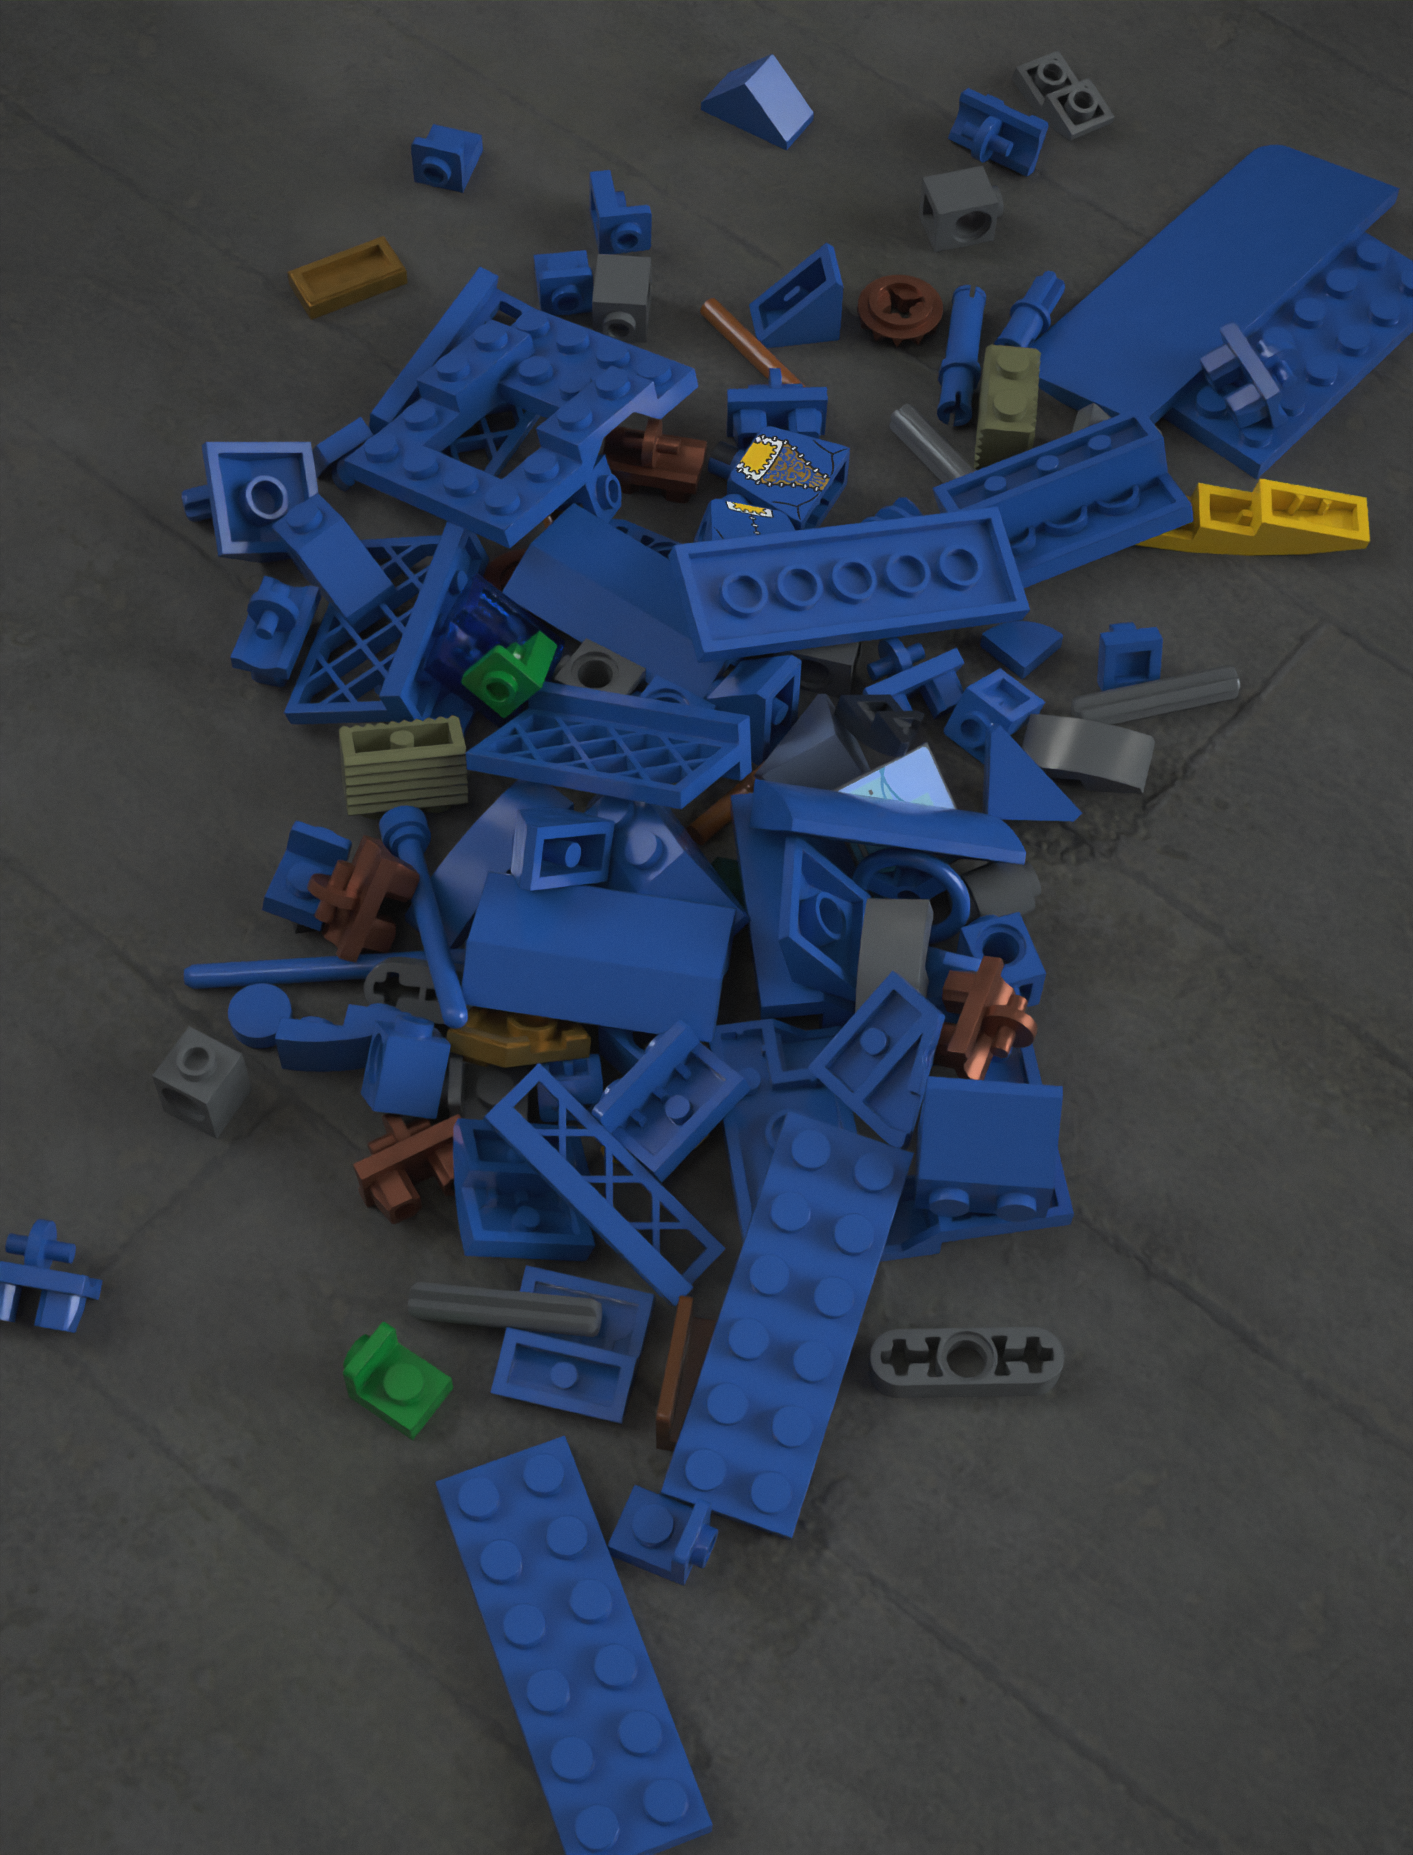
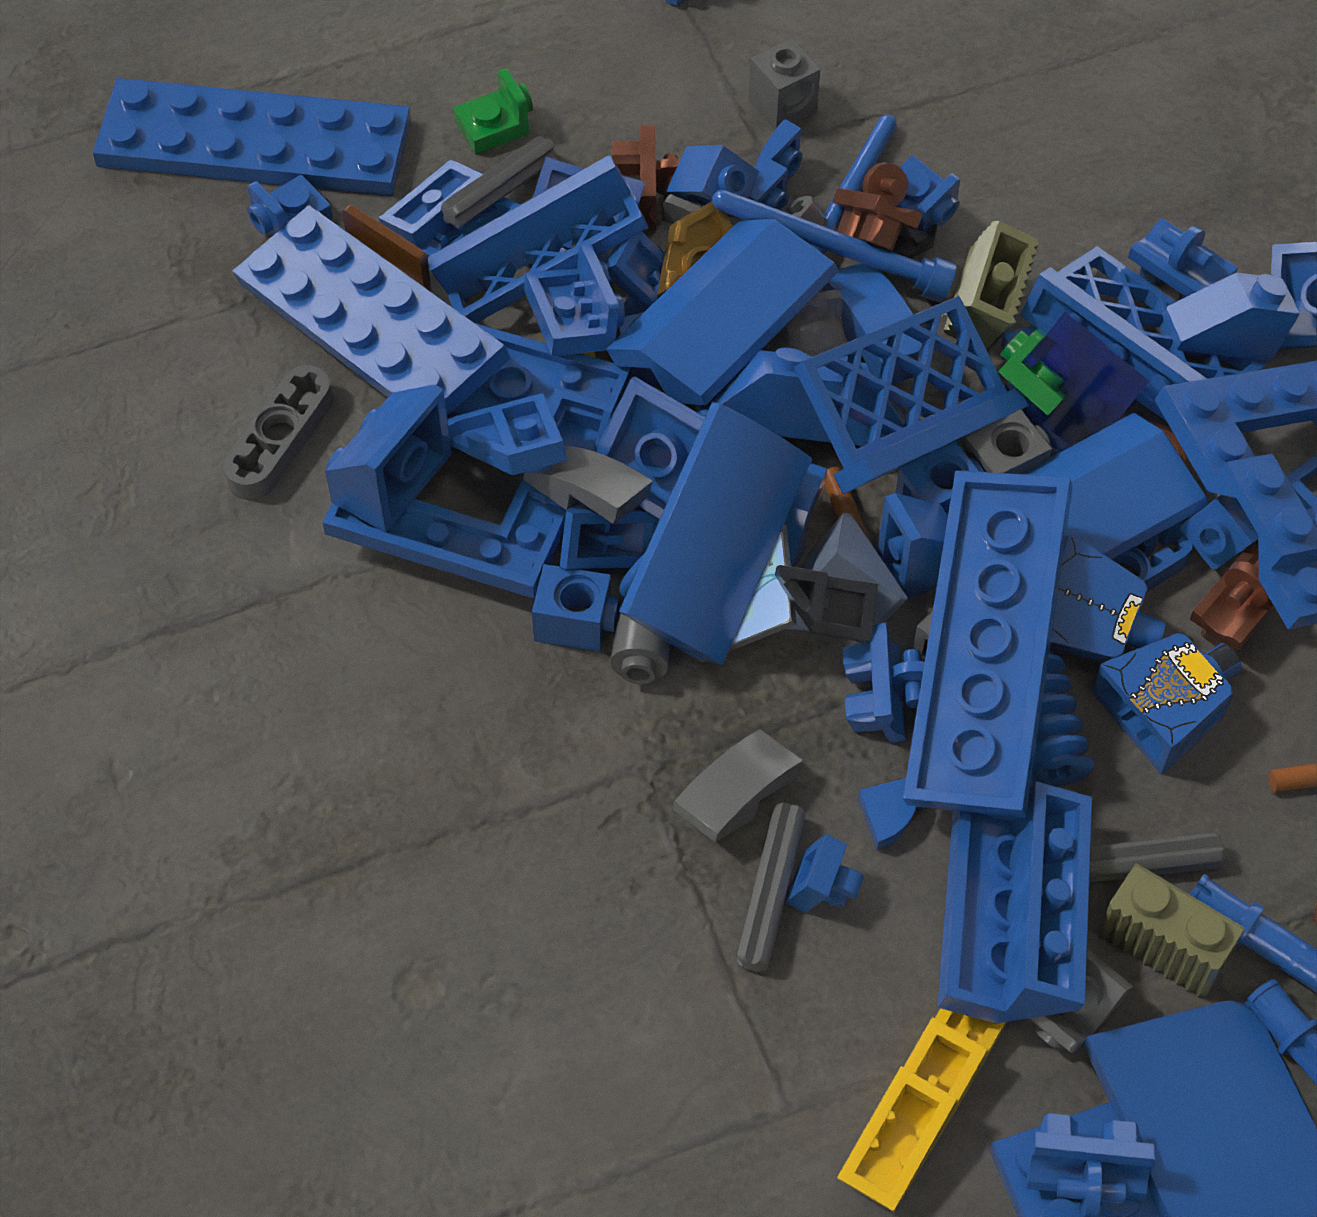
camera: 120 degrees right, 0 degrees up
blue tile [228,983,293,1048] -> none
blue slope [511,806,615,891] -> none
blue hips [726,368,828,451] -> none
copper hips [933,956,1038,1080] -> none
blue bracket [944,668,1045,764] -> none
blue slope [982,722,1082,822] -> none

